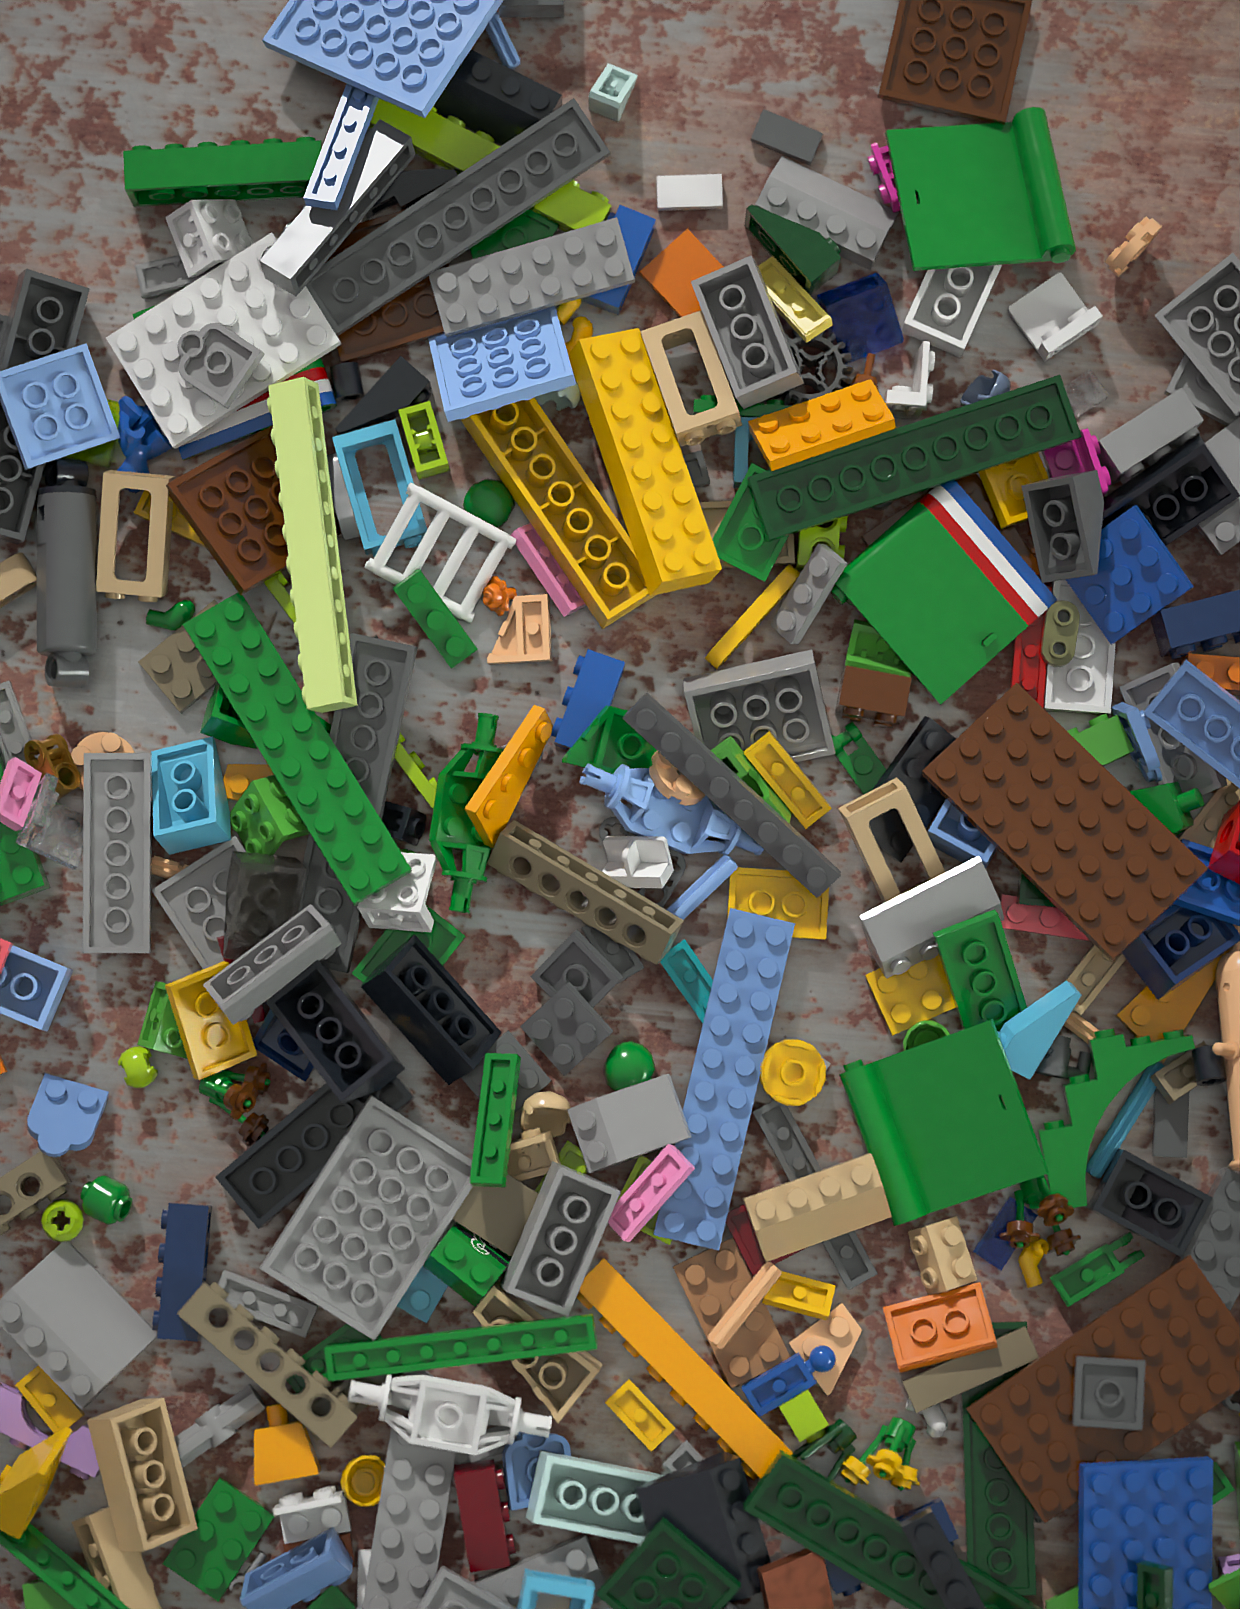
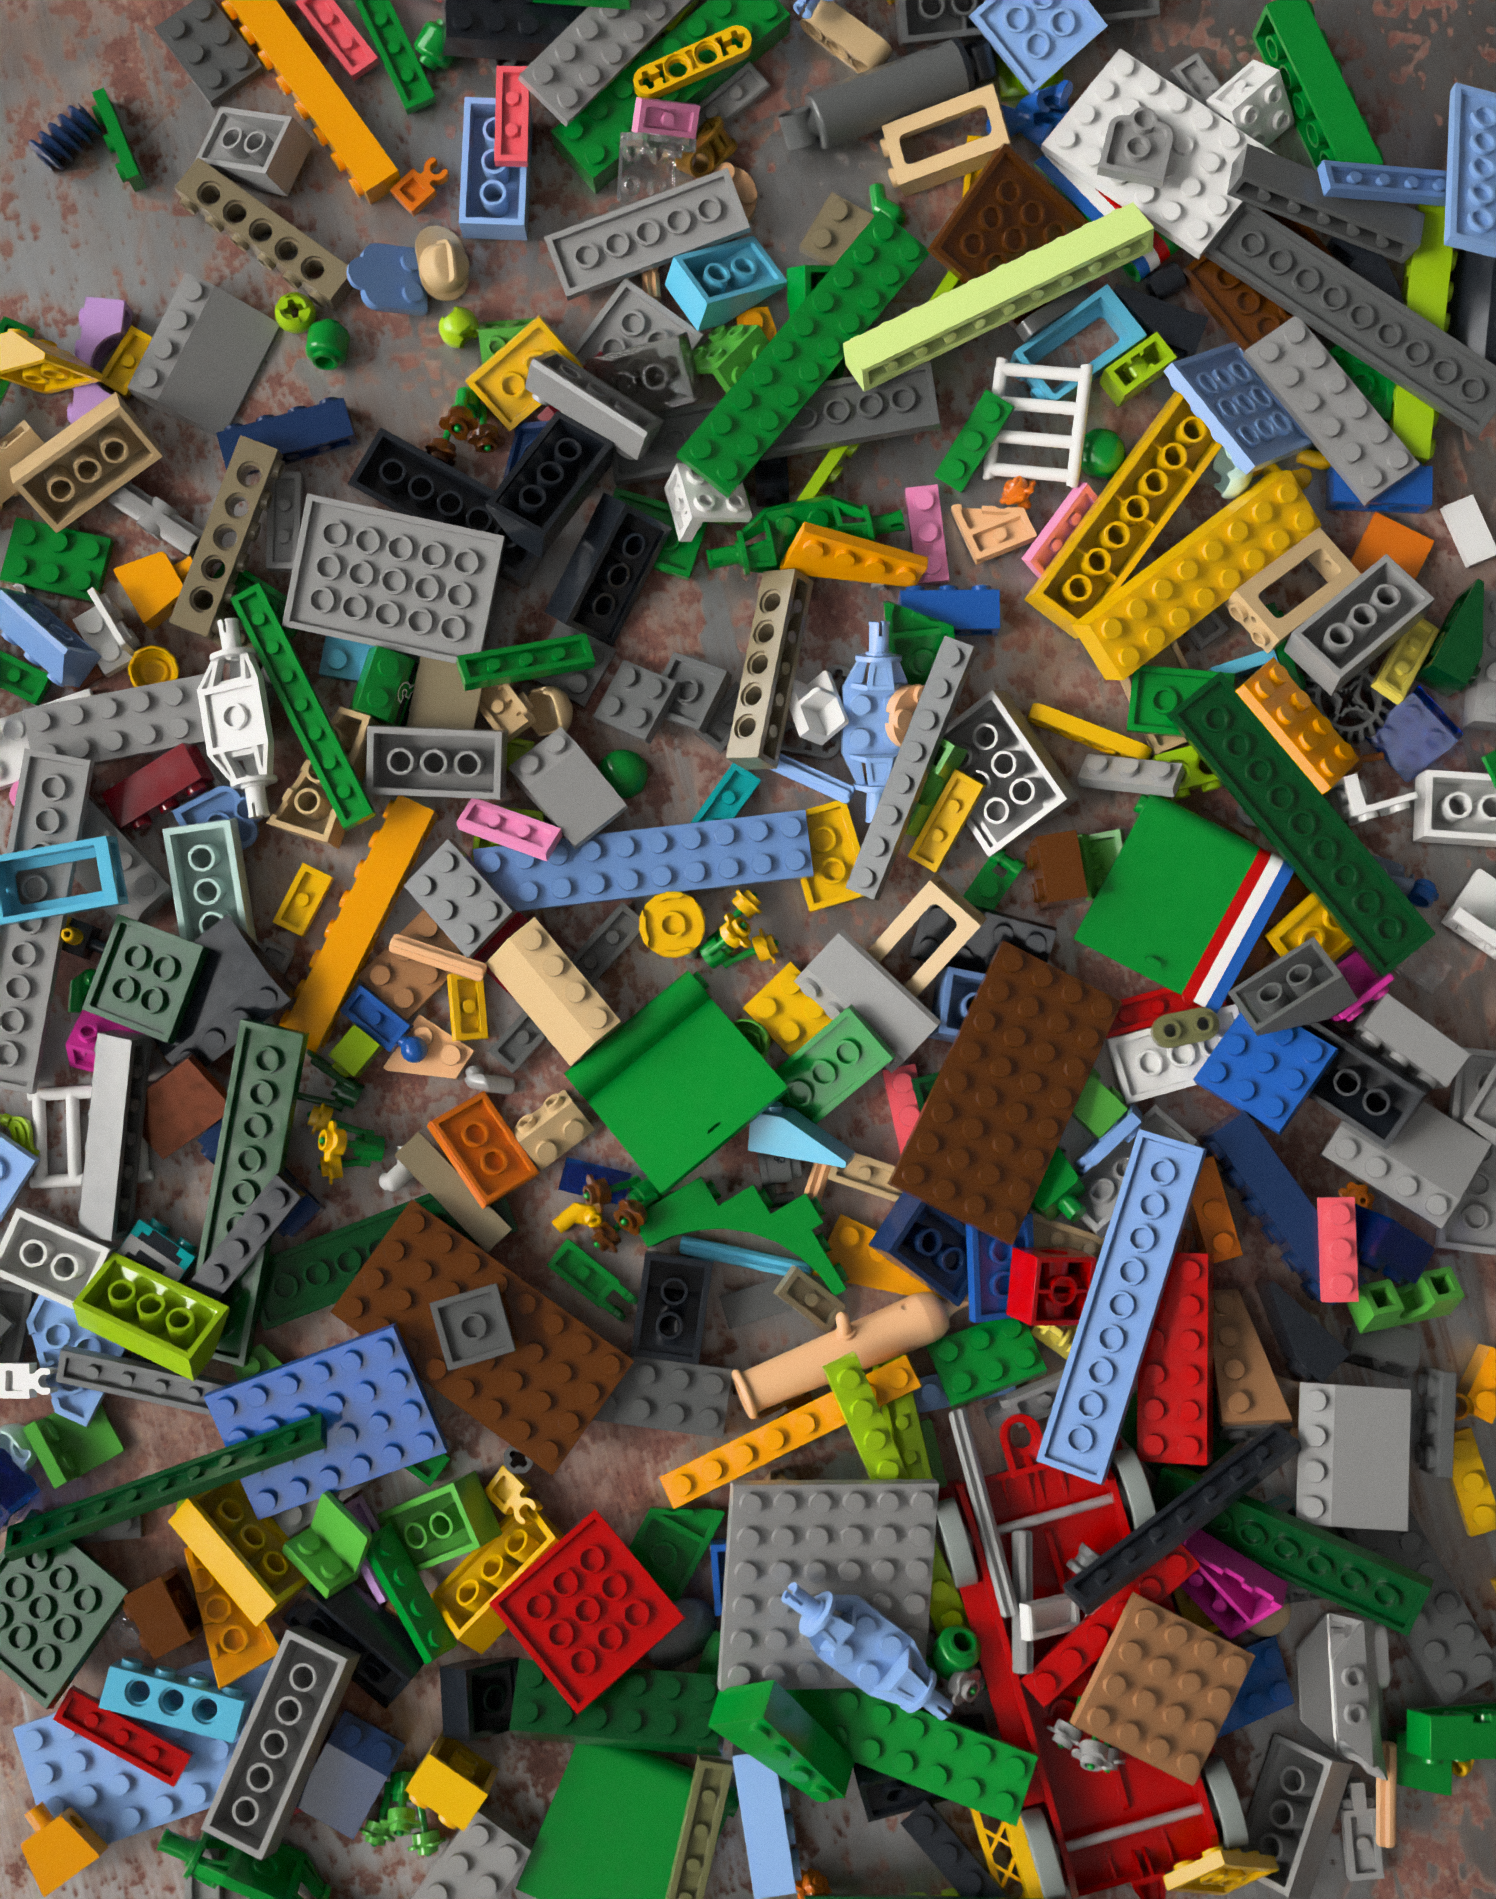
camera: 70 degrees right, 0 degrees up
black piece [1191,1045,1226,1086] -> none
none -> plate [403,839,518,958]
none -> tan piece [415,225,470,301]
none -> light grey arm [464,1065,515,1094]
none -> yellow plant [699,889,779,969]
none -> bright pink plate [904,484,950,586]
none -> blue plate [1406,879,1439,908]

